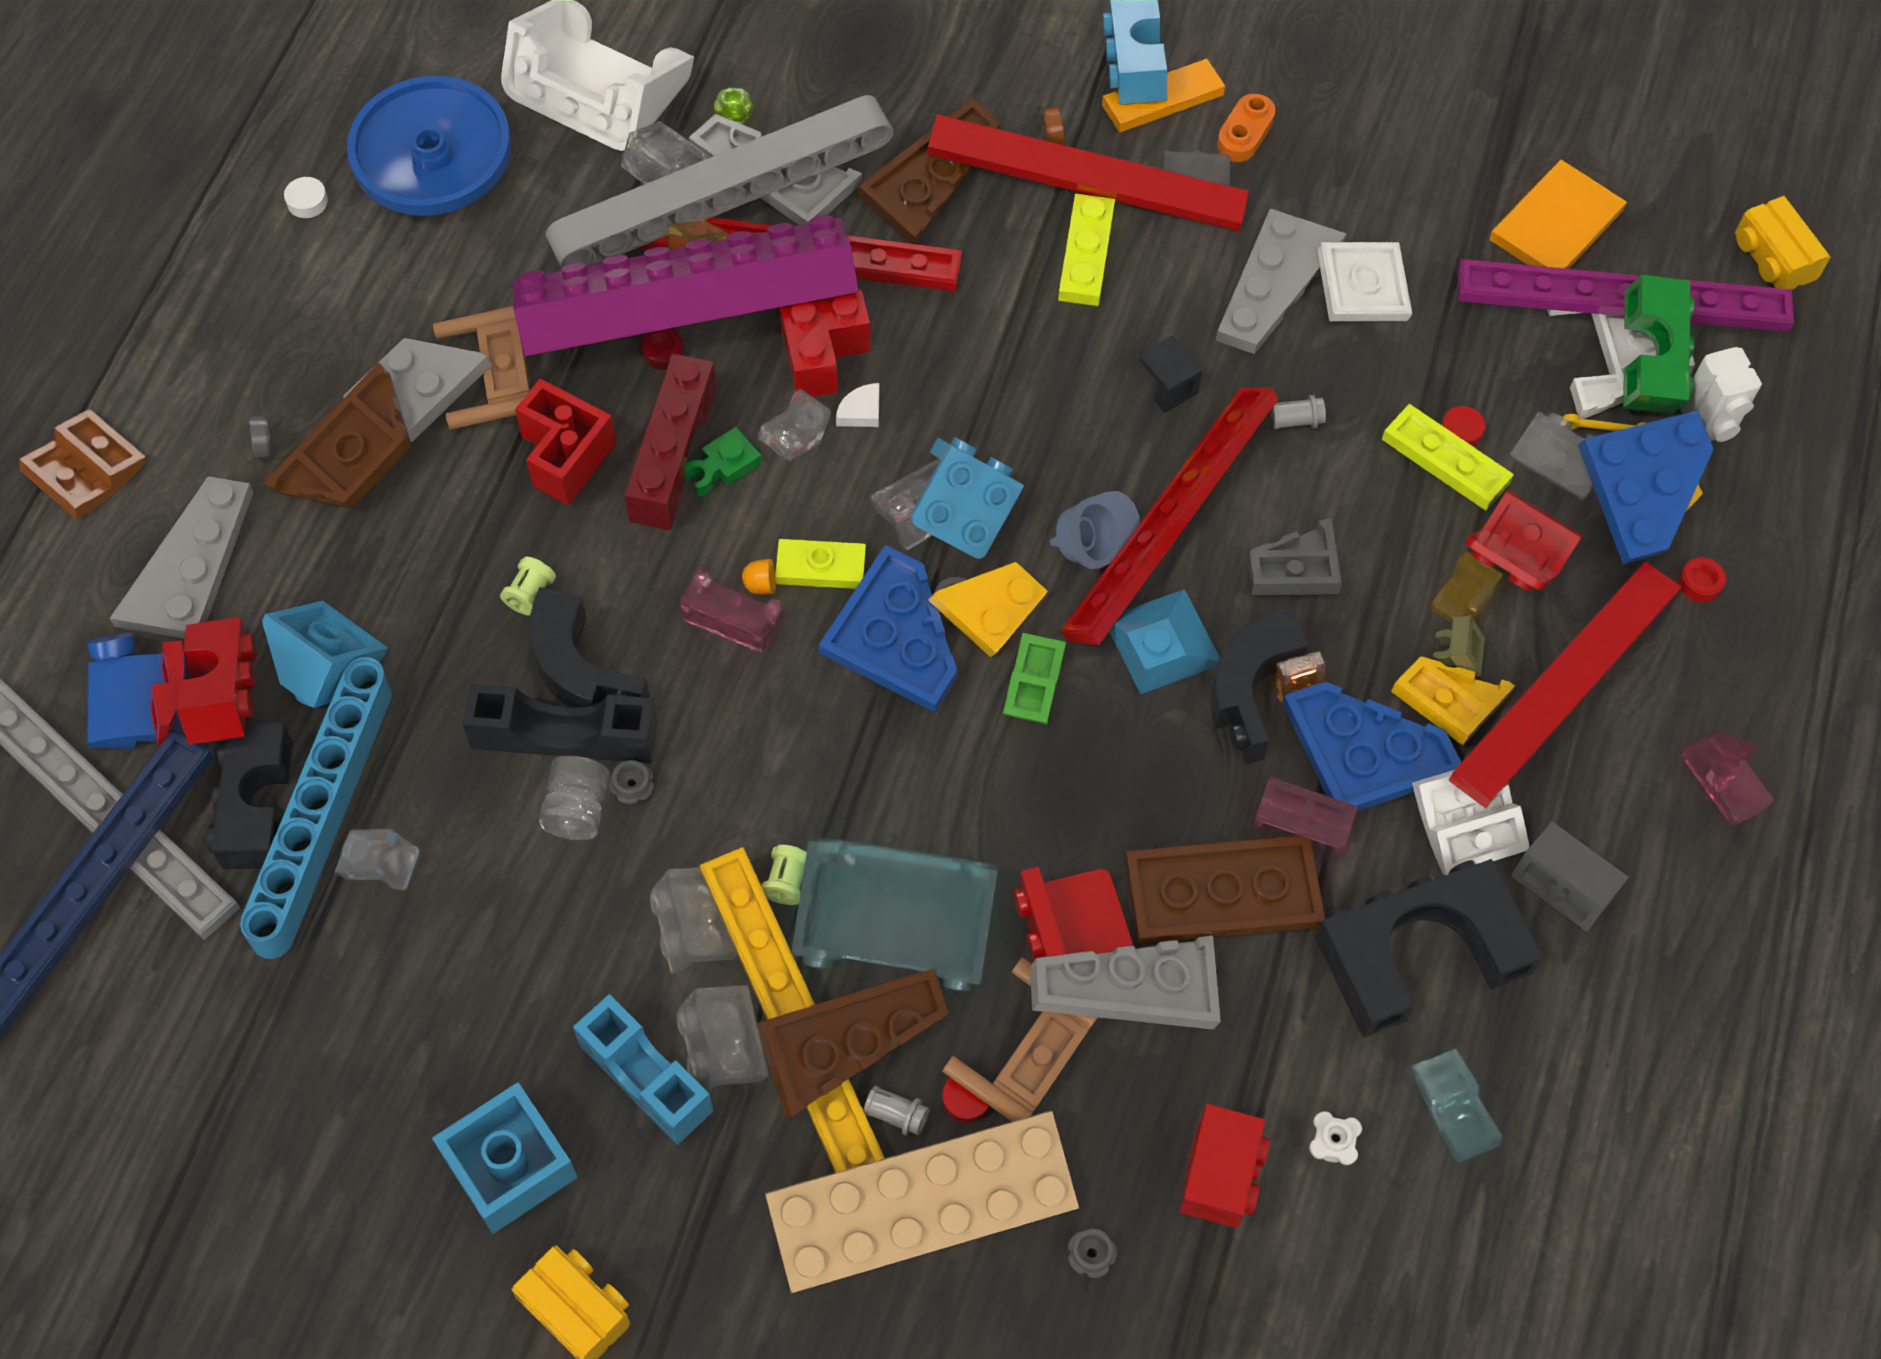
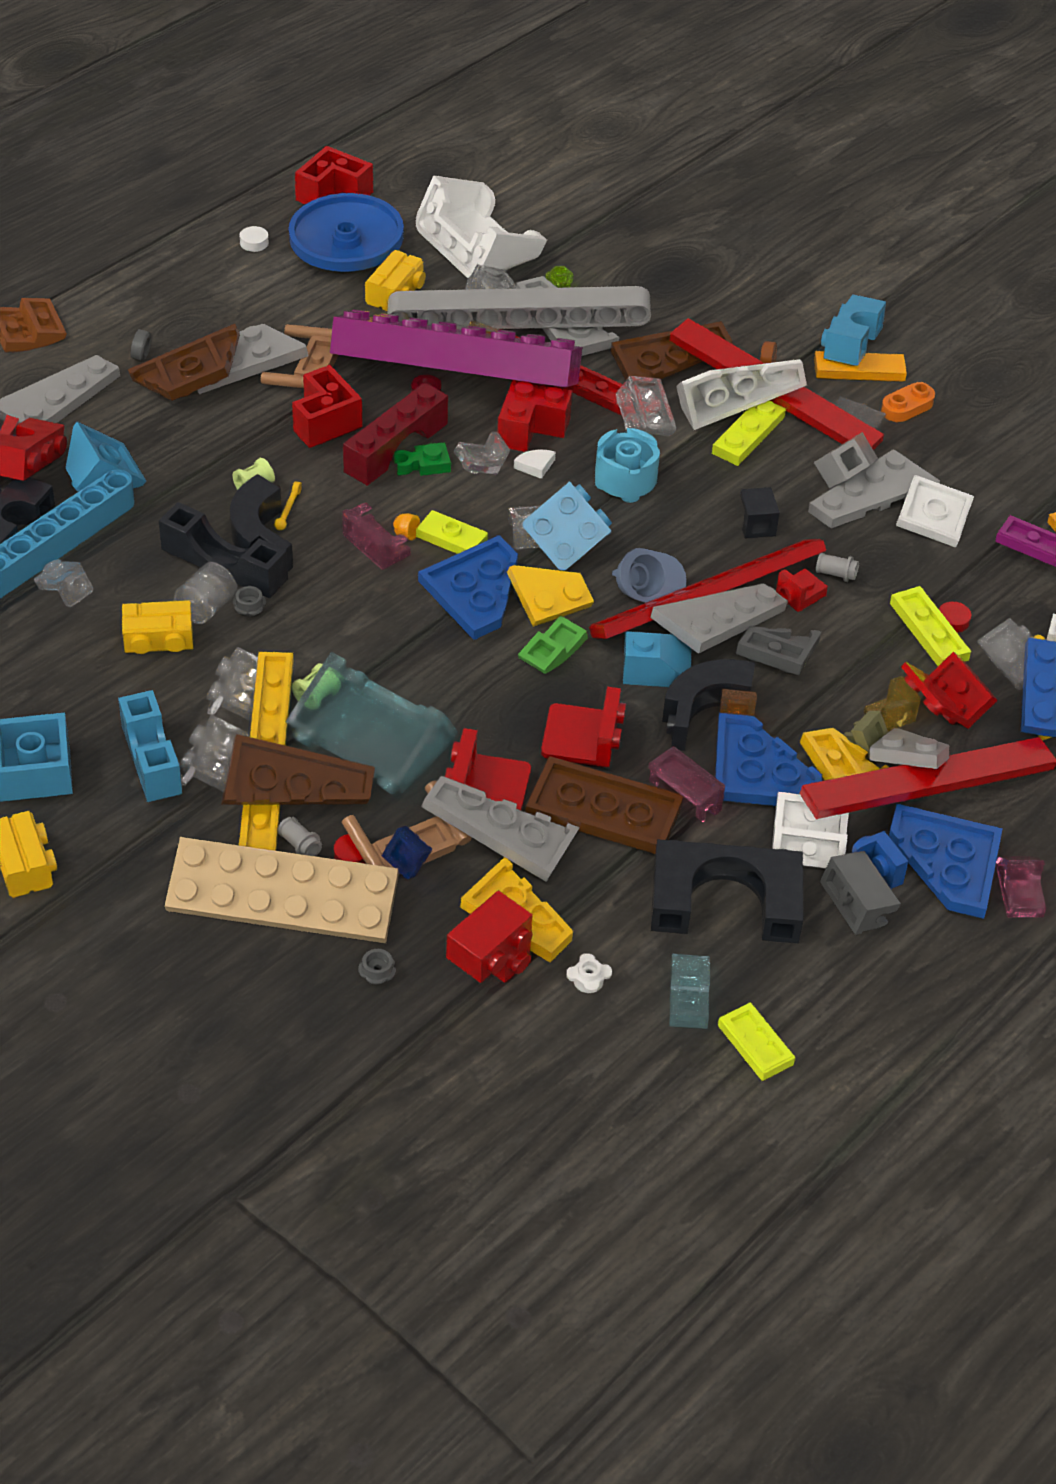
camera: 25 degrees right, 15 degrees down
none -> yellow brick [122,600,193,654]
none -> yellow hinge [274,481,302,531]
none -> red brick [295,146,373,204]
none -> yellow brick [365,250,426,311]
none -> clear blue tile [381,826,432,879]
none -> yellow wing [460,857,573,963]
none -> red bracket [541,686,626,767]
none -> medium azure brick [595,428,660,503]
none -> clear bracket [616,376,677,436]
none -> light grey wing [650,583,788,654]
none -> white wedge [676,359,807,430]
none -> neon yellow plate [718,1002,795,1081]
none -> red bracket [776,569,828,612]
none -> light grey slope [814,432,878,489]
none -> blue bracket [852,831,908,889]
none -> light grey wing [870,728,949,769]
none -> blue plate [889,804,1002,919]

